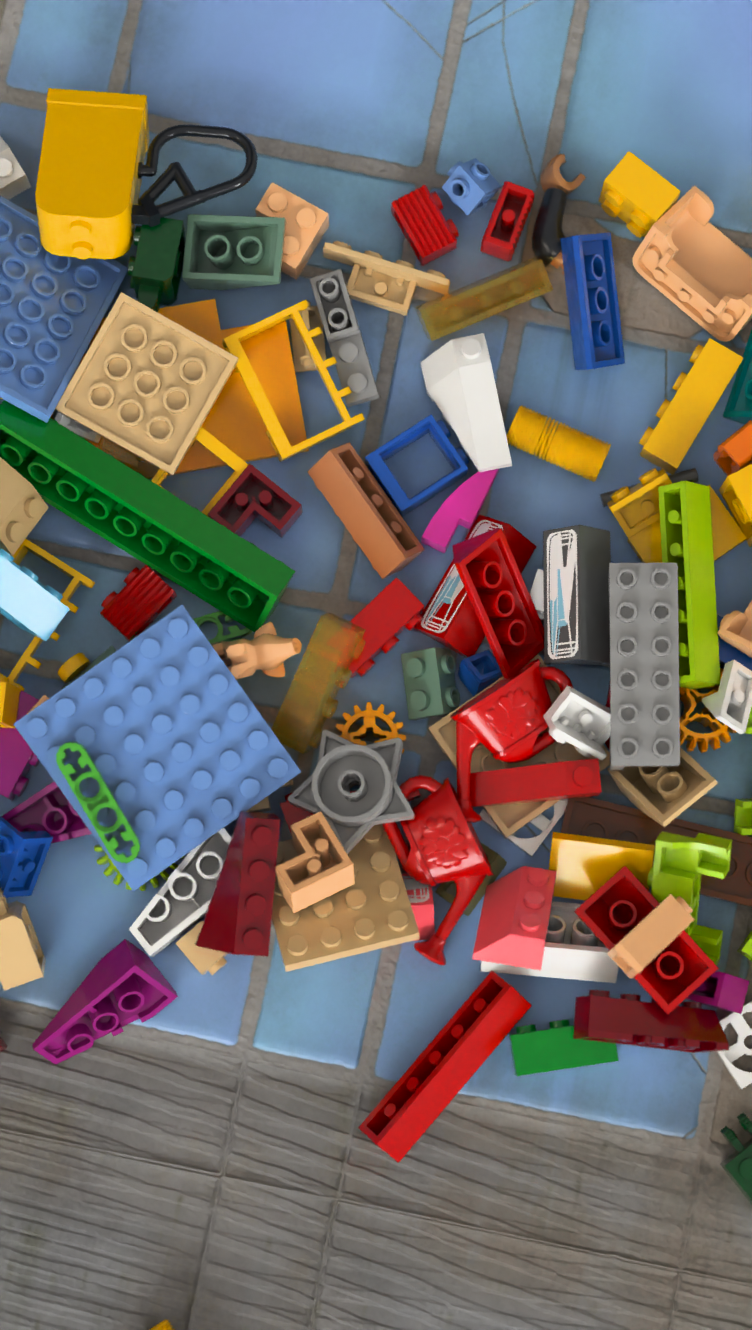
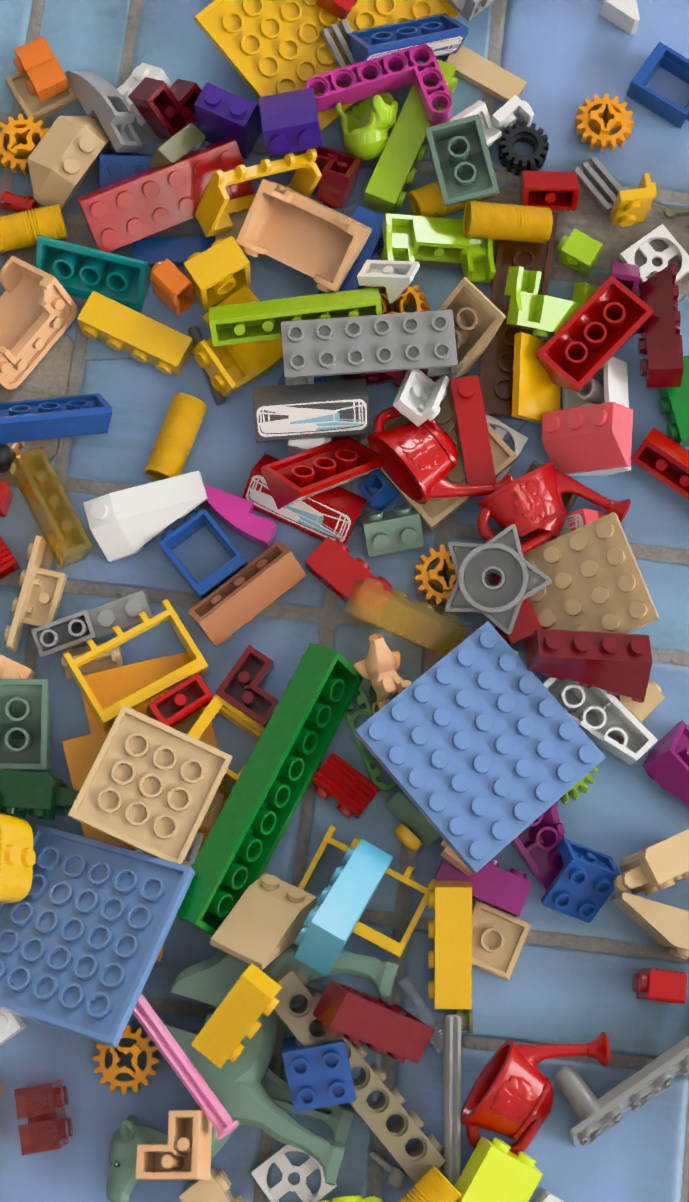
camera: 100 degrees left, 5 degrees down
bright green beam [56,741,140,863] -> none
light nougat brick [275,811,355,913] -> none
light nougat slope [607,894,695,979] -> none
none -> red brick [146,673,213,727]

